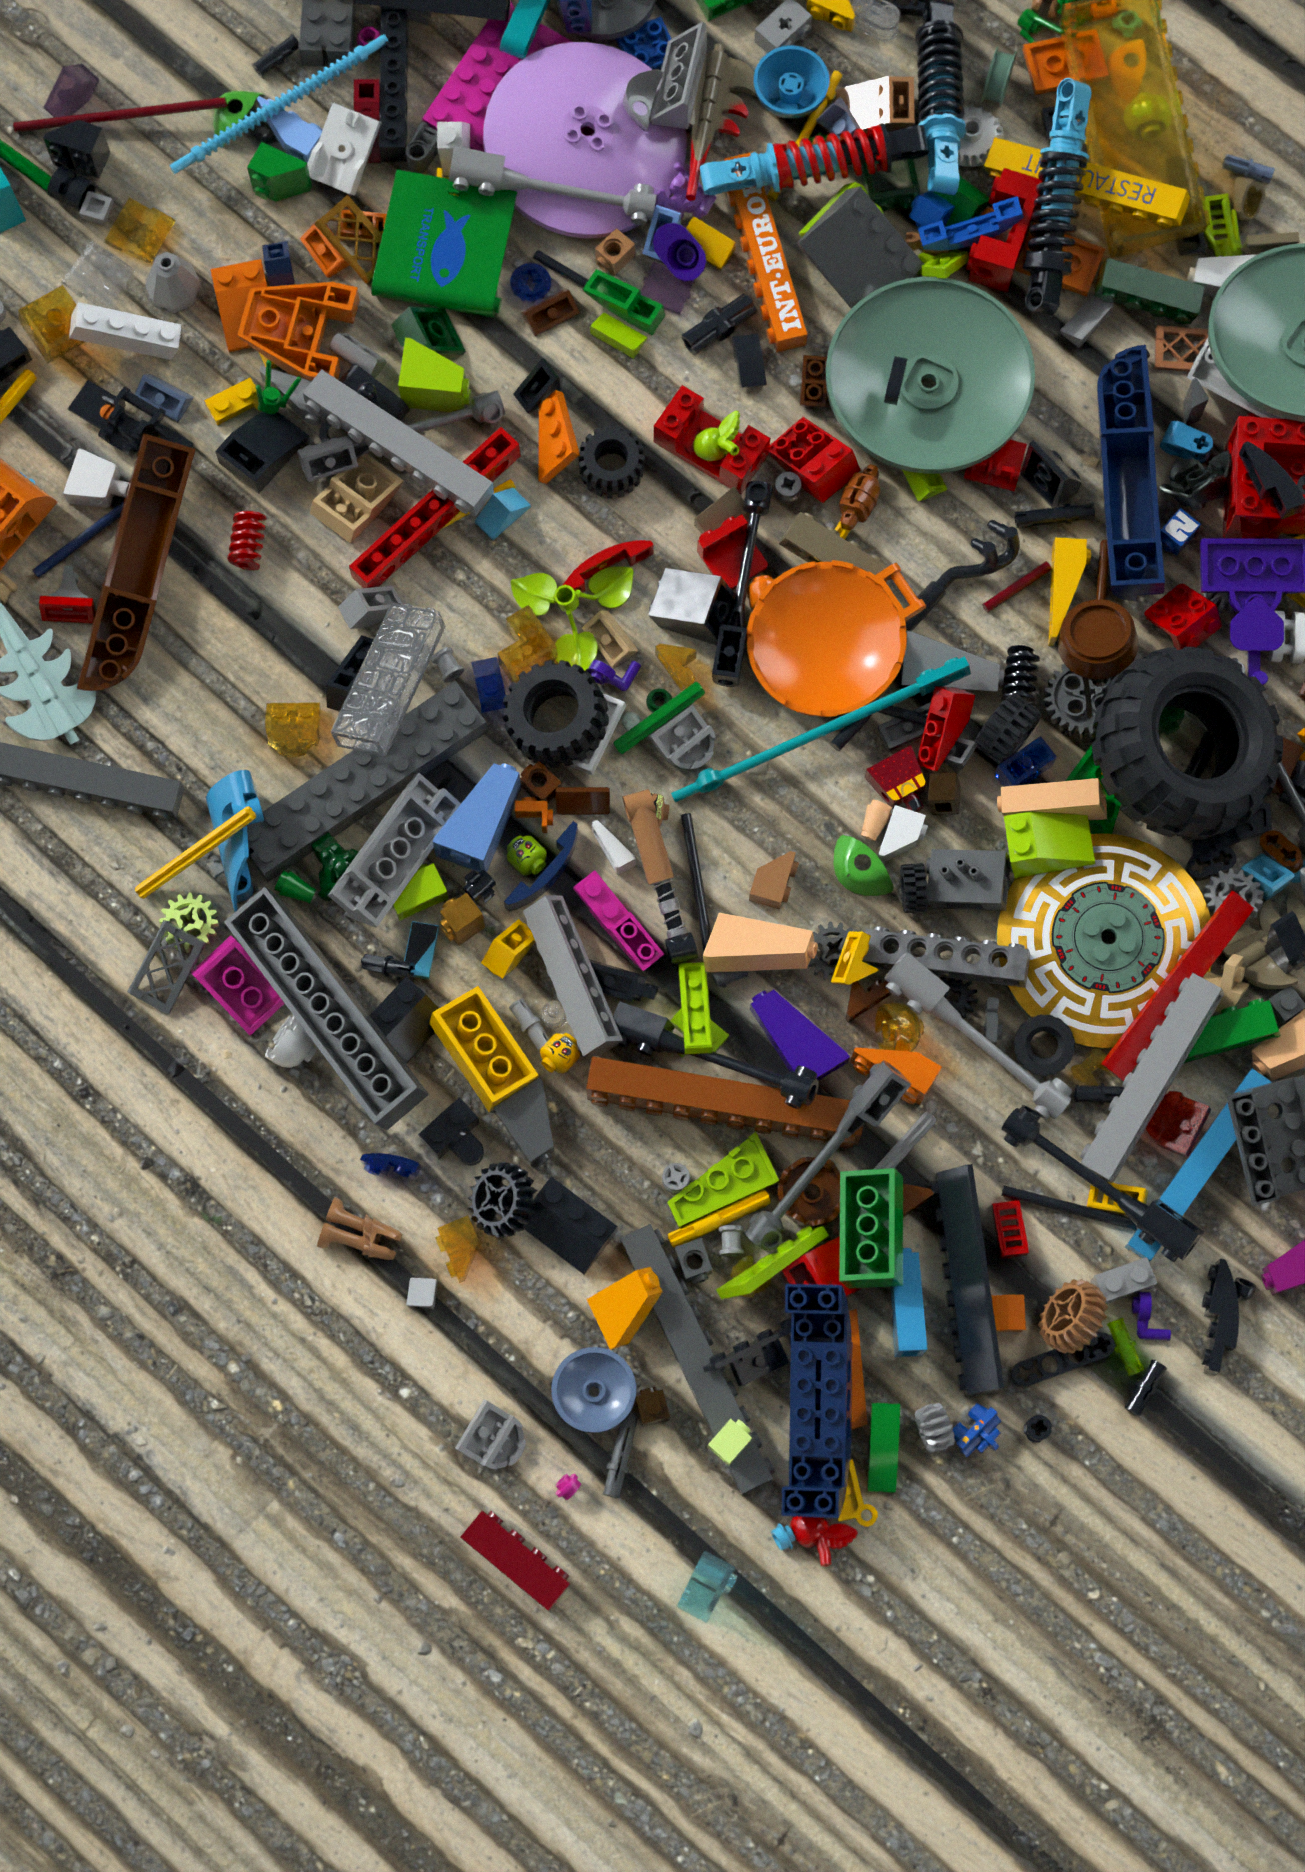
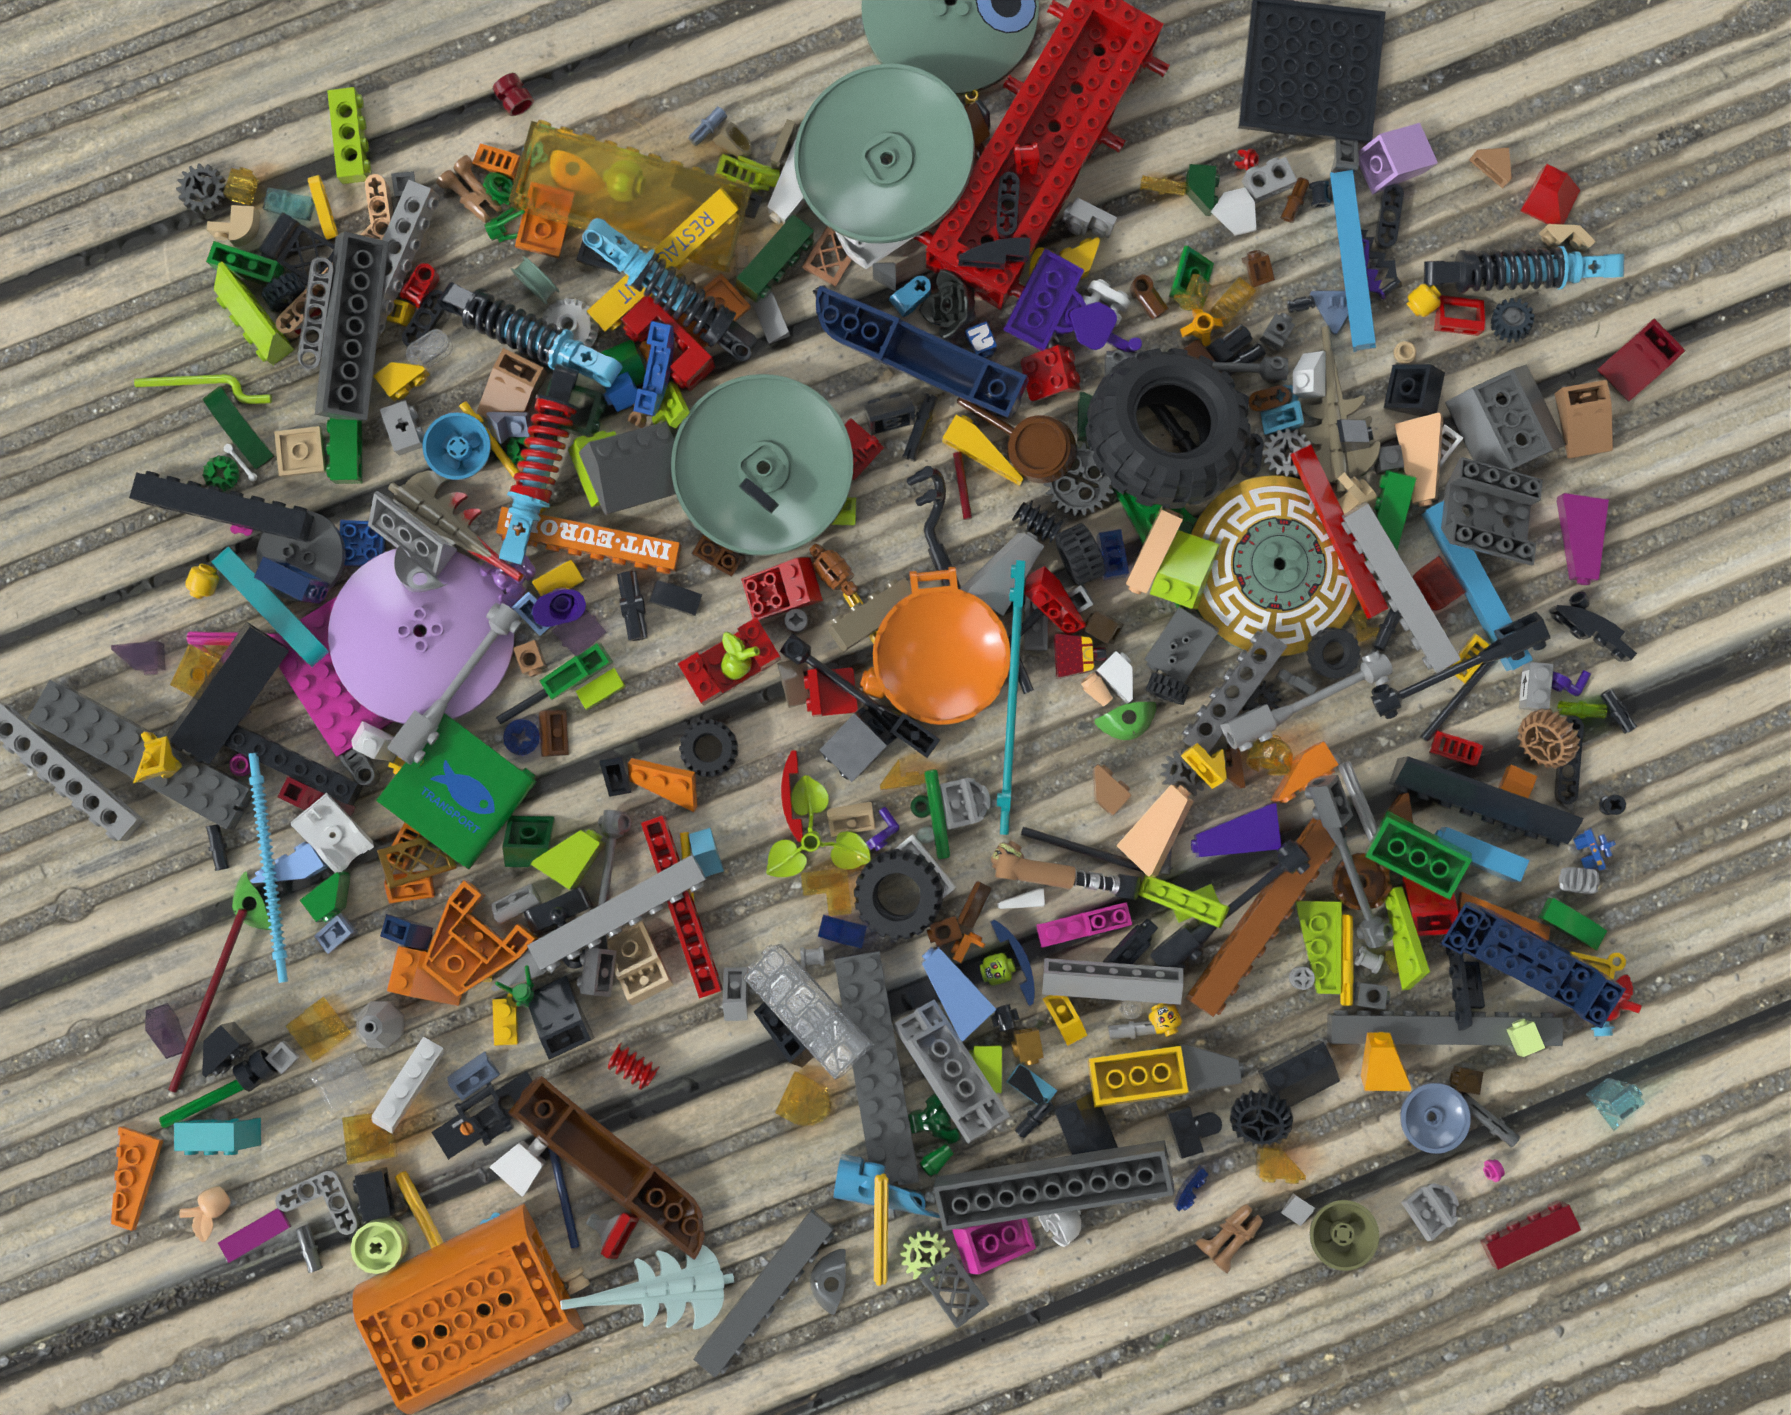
camera: 65 degrees left, 10 degrees up
none -> sand blue slope [315,913,358,954]
none -> dark grey piece [810,1249,846,1315]
none -> olive piece [1309,1200,1379,1271]

